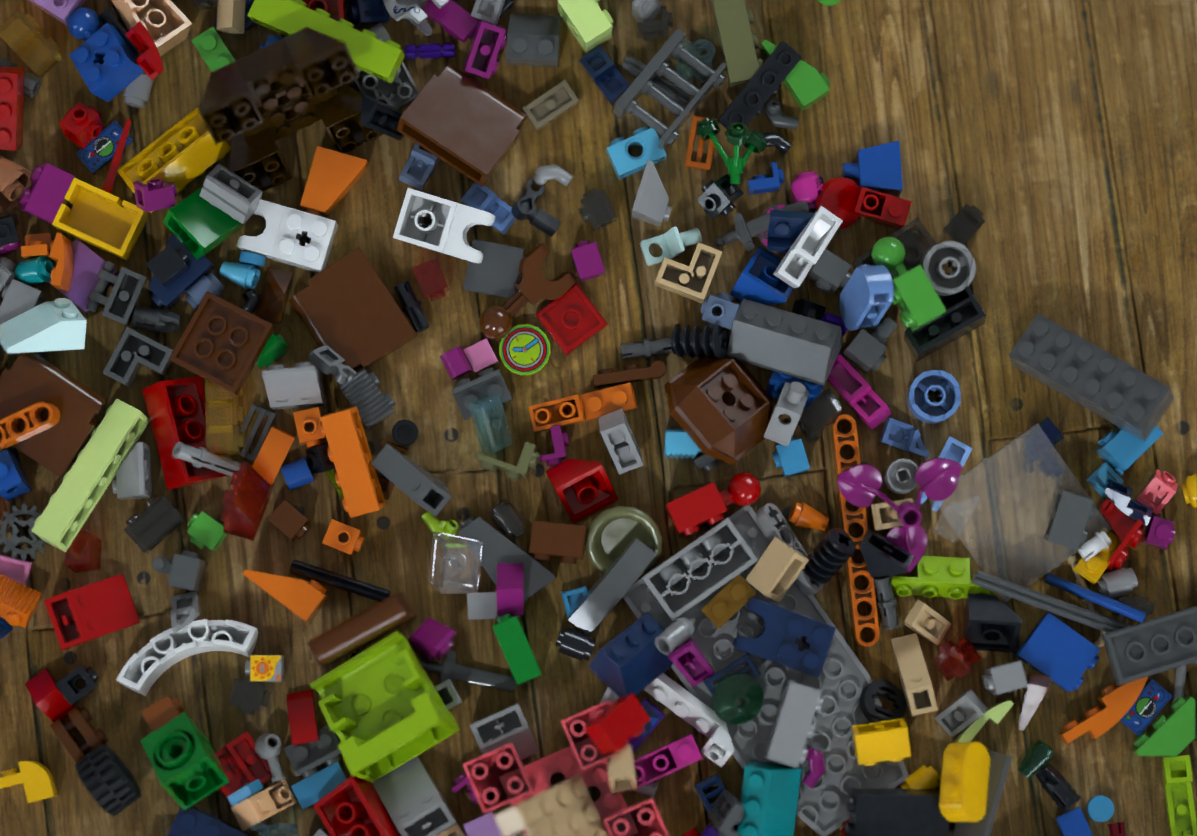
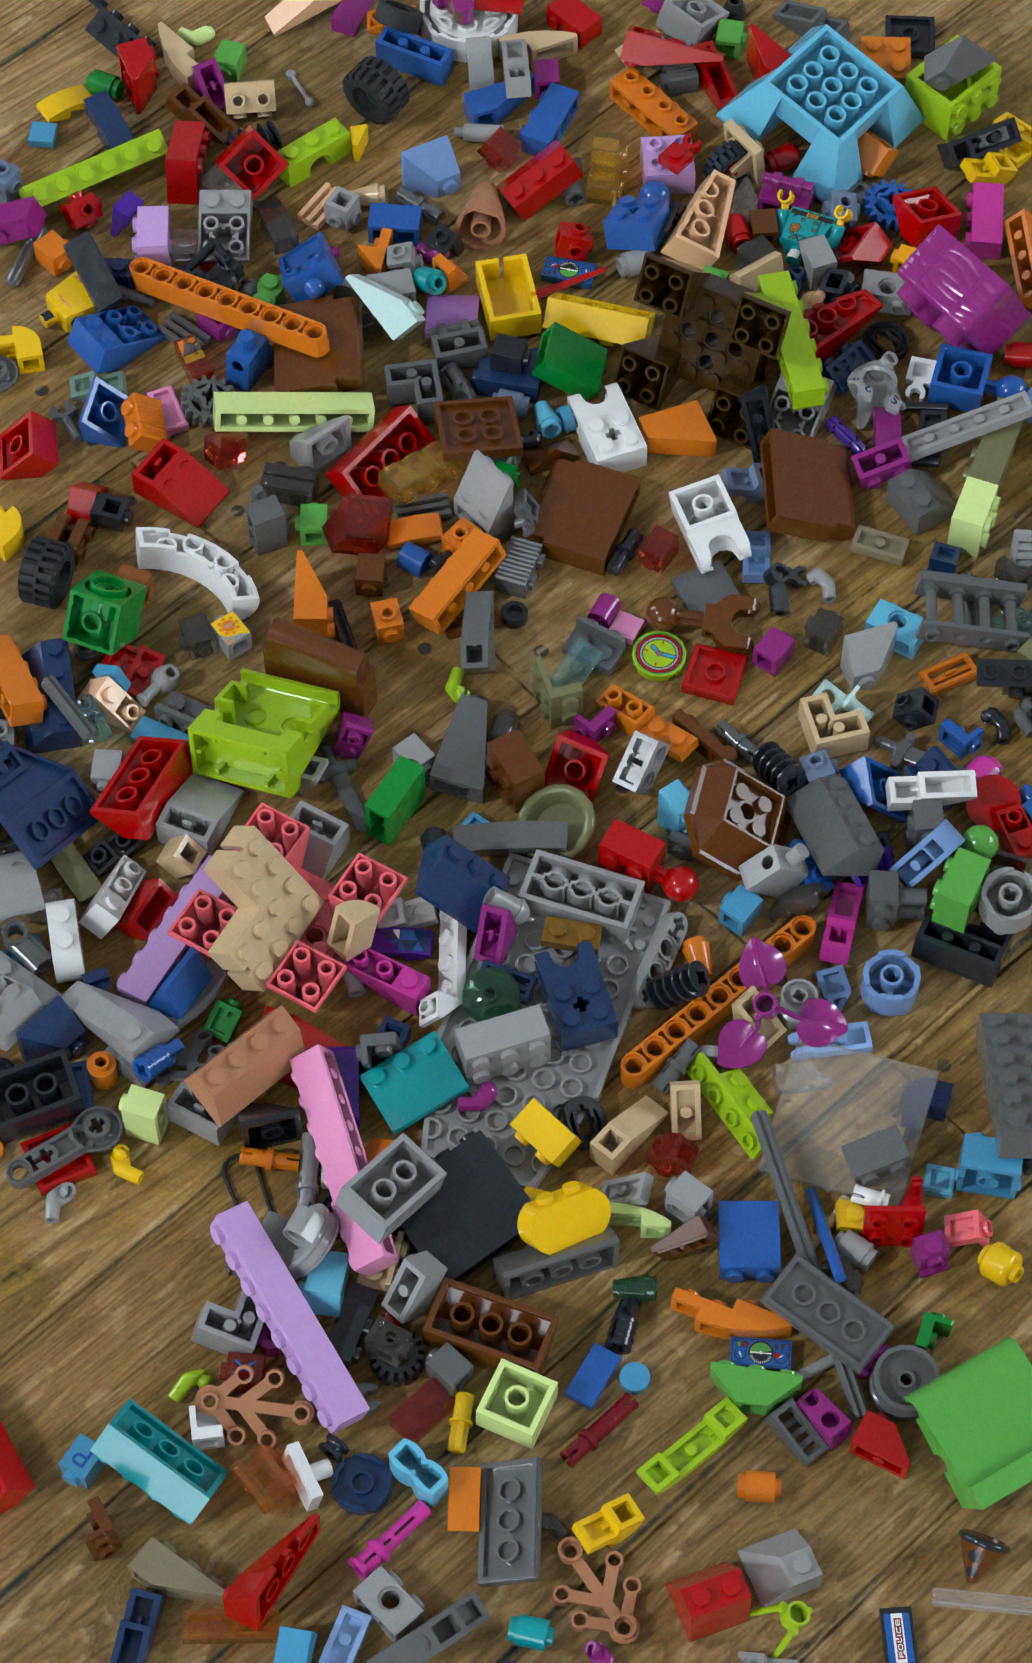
camera: 55 degrees right, 25 degrees down
magenta brick [19,162,75,223] -> none
orange slope [49,232,74,293] -> none
red slope [125,21,164,80] -> none
magenta brick [133,178,177,213] -> none
light grey slope [170,591,200,632] -> none
light grey pin [172,442,249,480] -> none
light grey brick [200,164,263,224] -> none
red slope [286,690,320,746] -> none
clear slope [428,531,483,594] -> none
magenta slope [496,563,524,616] -> none
red brick [584,693,651,754] -> none
dark green plant [696,117,767,184] -> none
tan brick [745,537,809,603] -> none
black slope [859,529,915,577] -> none
black slope [962,593,1022,653] -> none
dark blue slope [1104,479,1153,526] -> none

